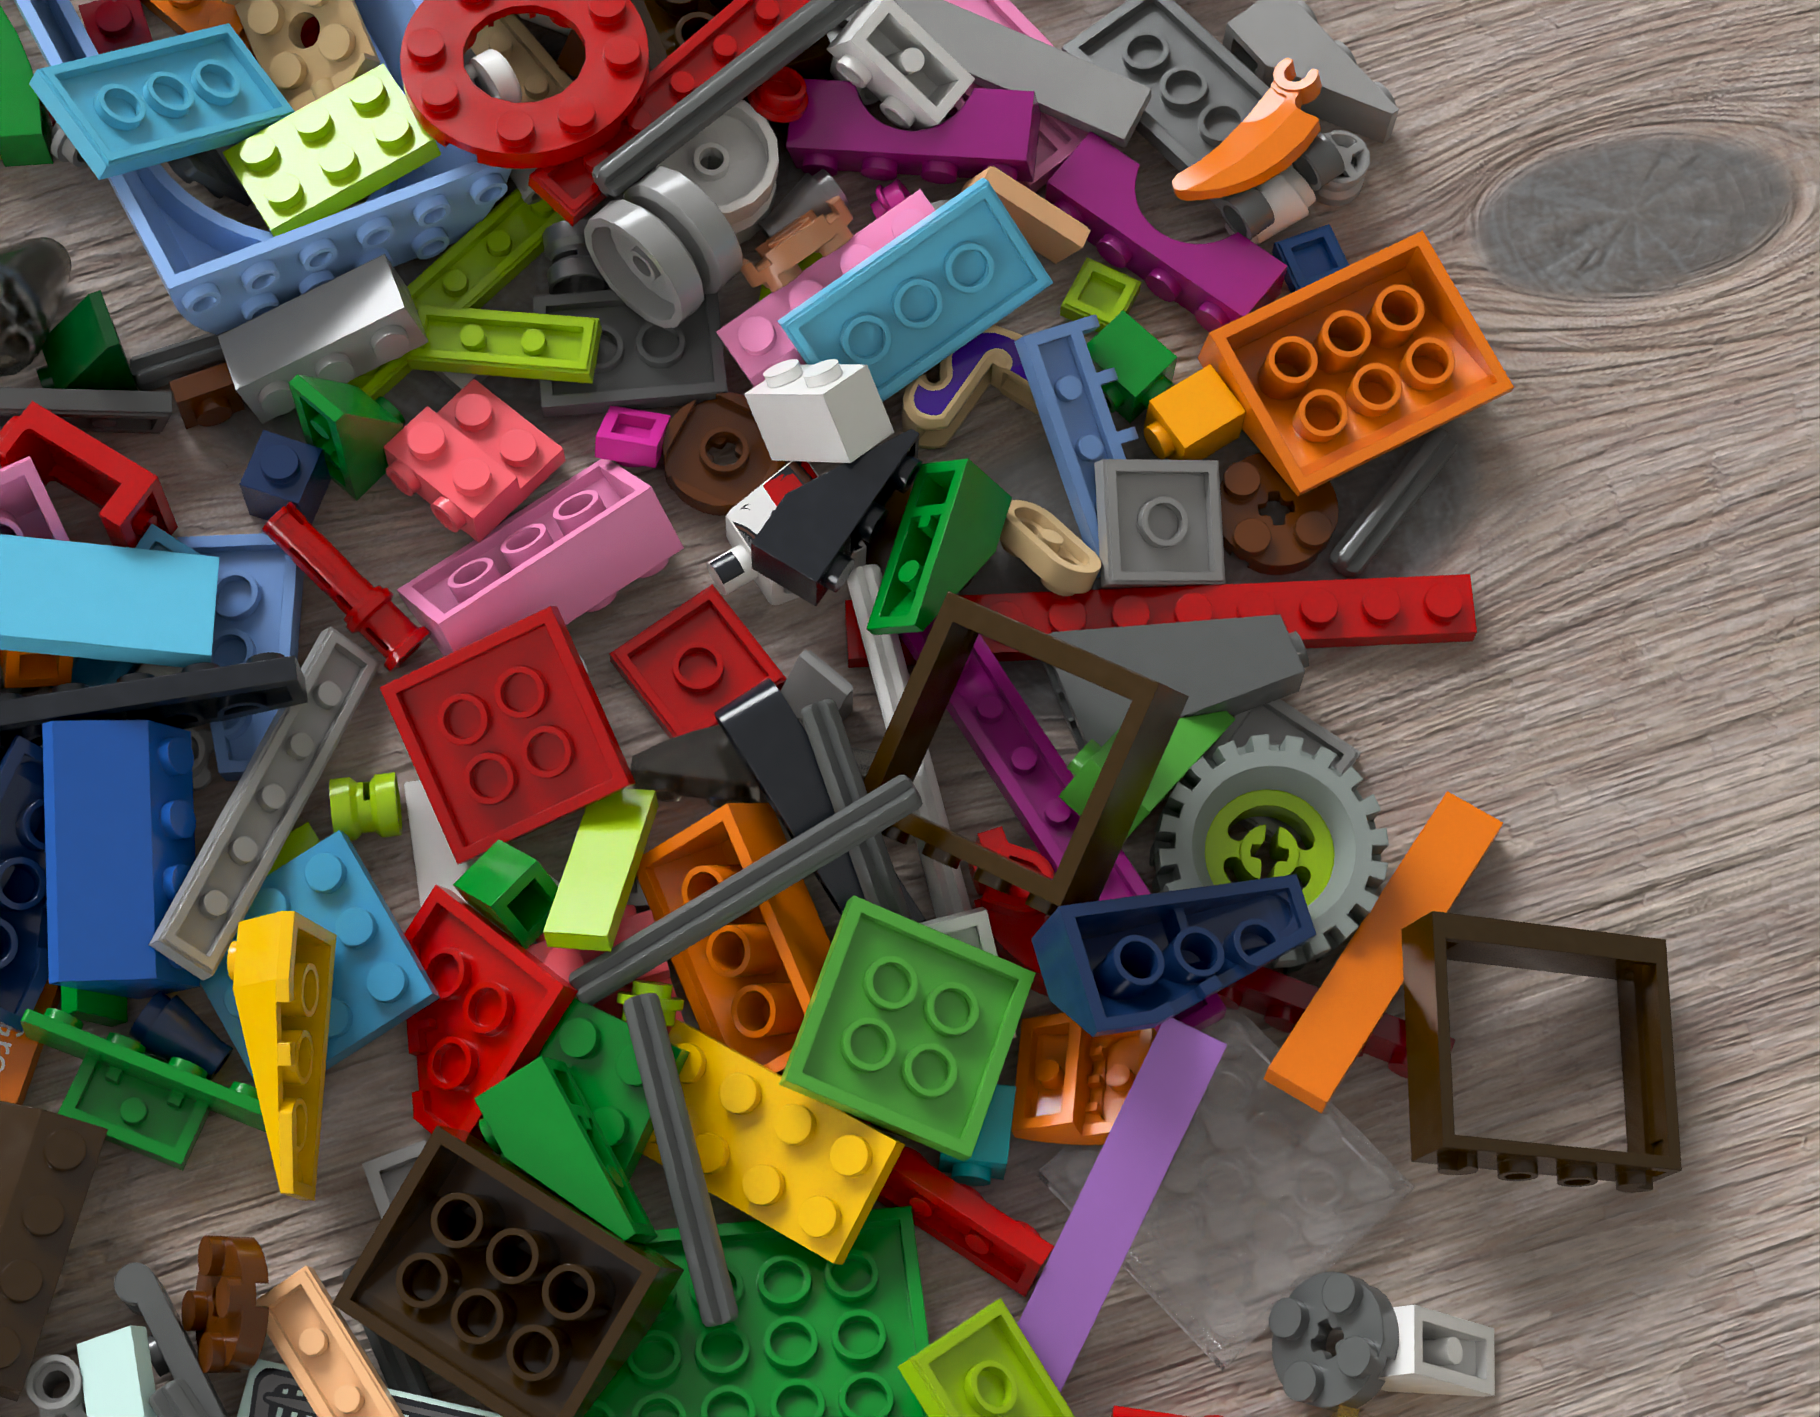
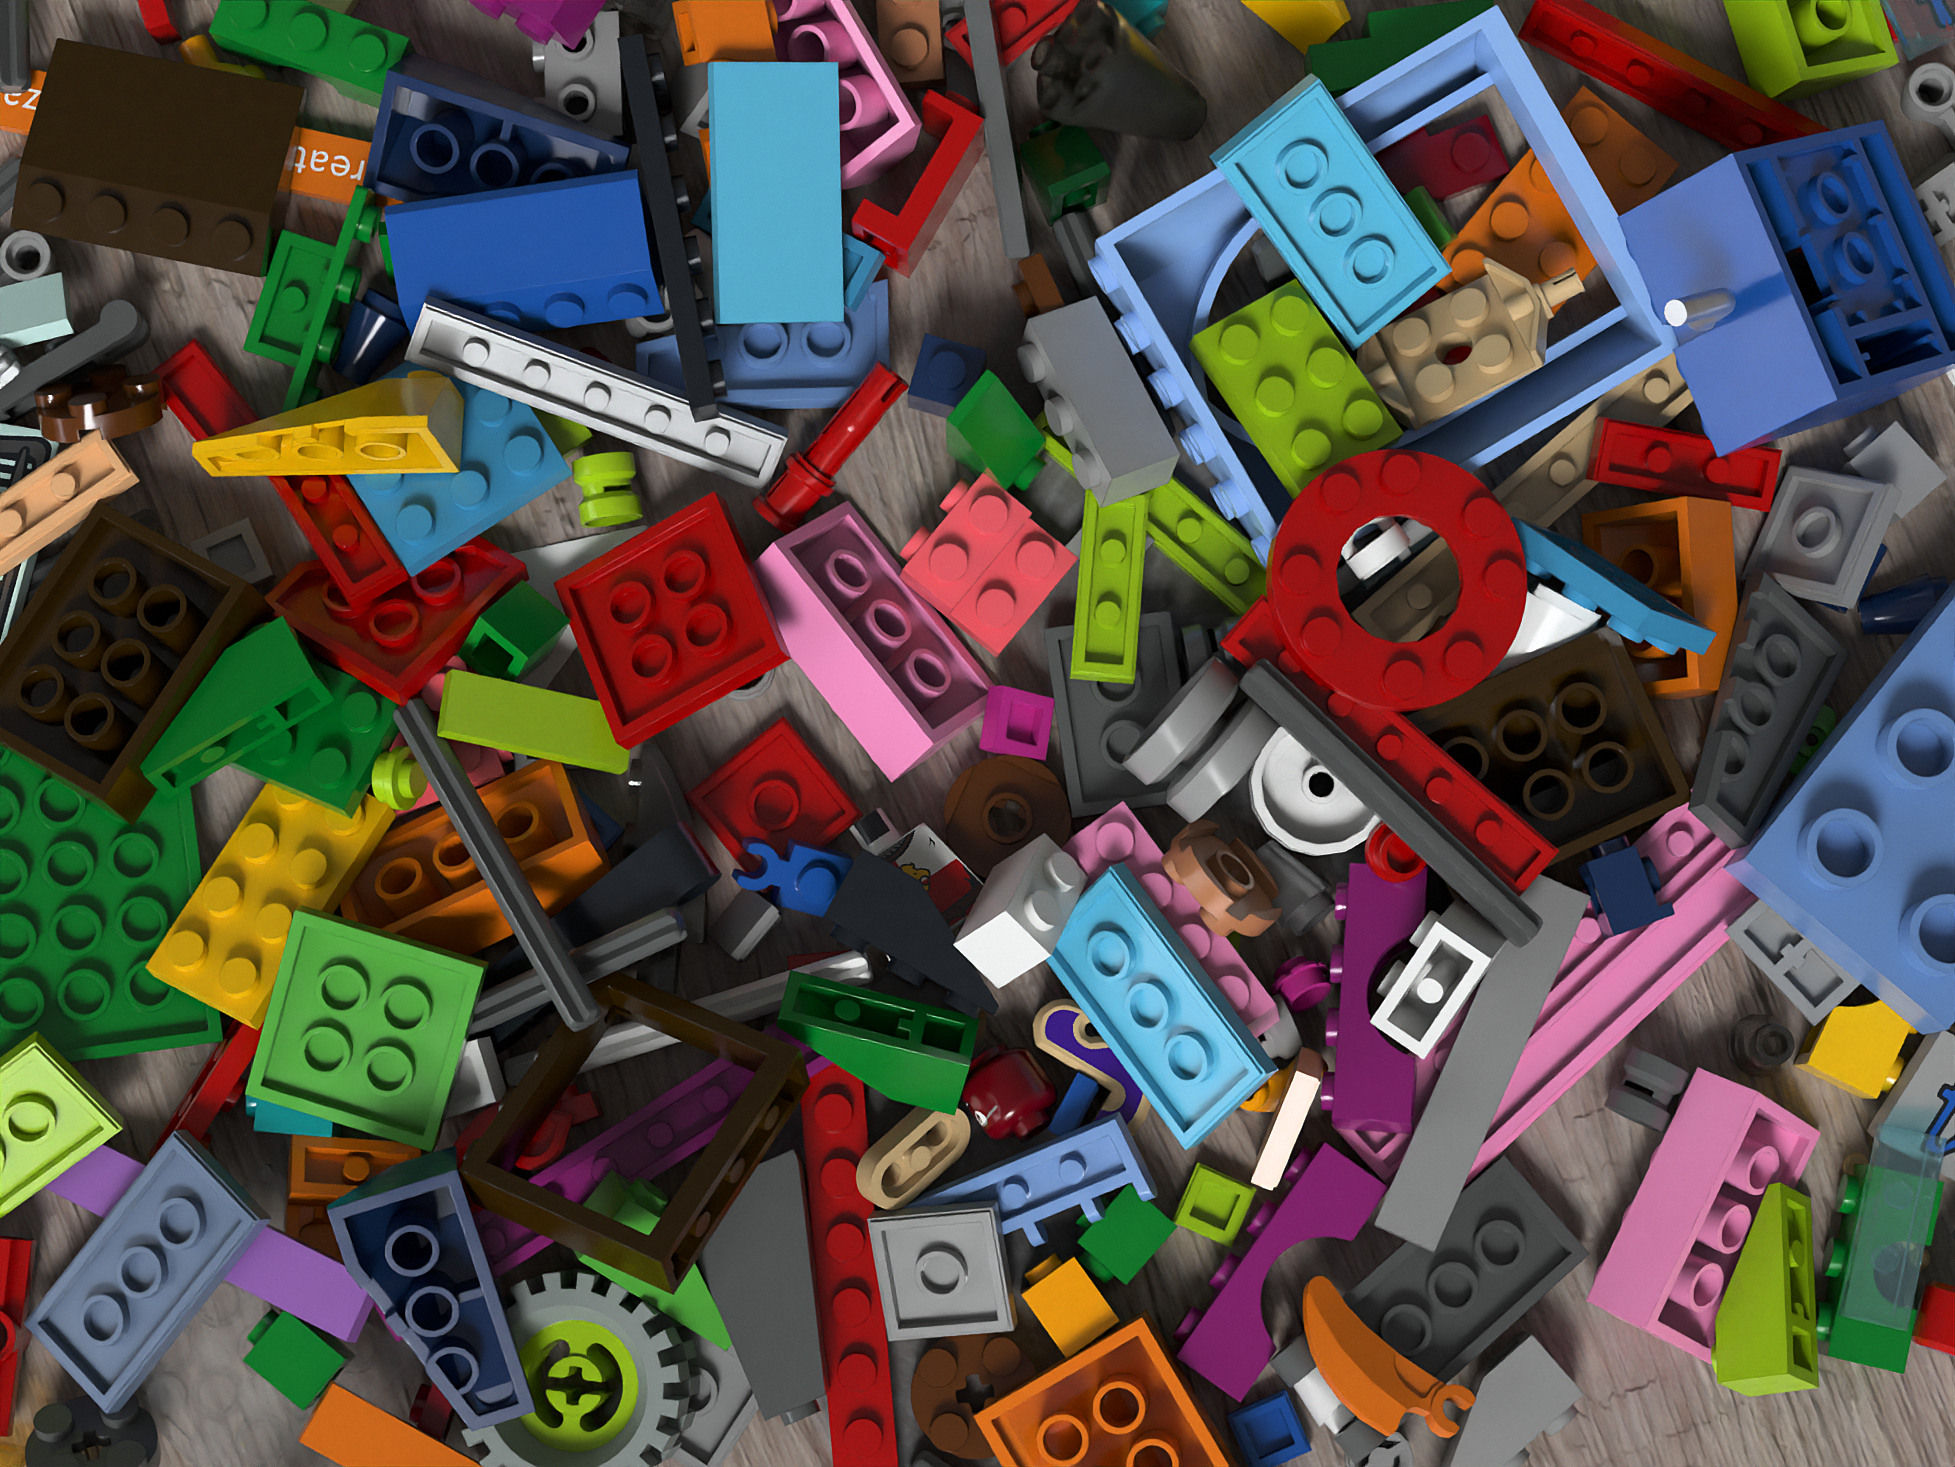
camera: 90 degrees right, 15 degrees up
dark grey axle [623,993,739,1327] -> none
none -> sand blue tile [23,1129,272,1414]
none -> red tile [150,338,261,478]
none -> green brick [242,1309,356,1411]
none -> red tile [266,474,408,611]
none -> blue plate [731,837,854,917]
none -> dark red head [962,1043,1058,1143]
none -> blue tile [1047,1072,1099,1136]

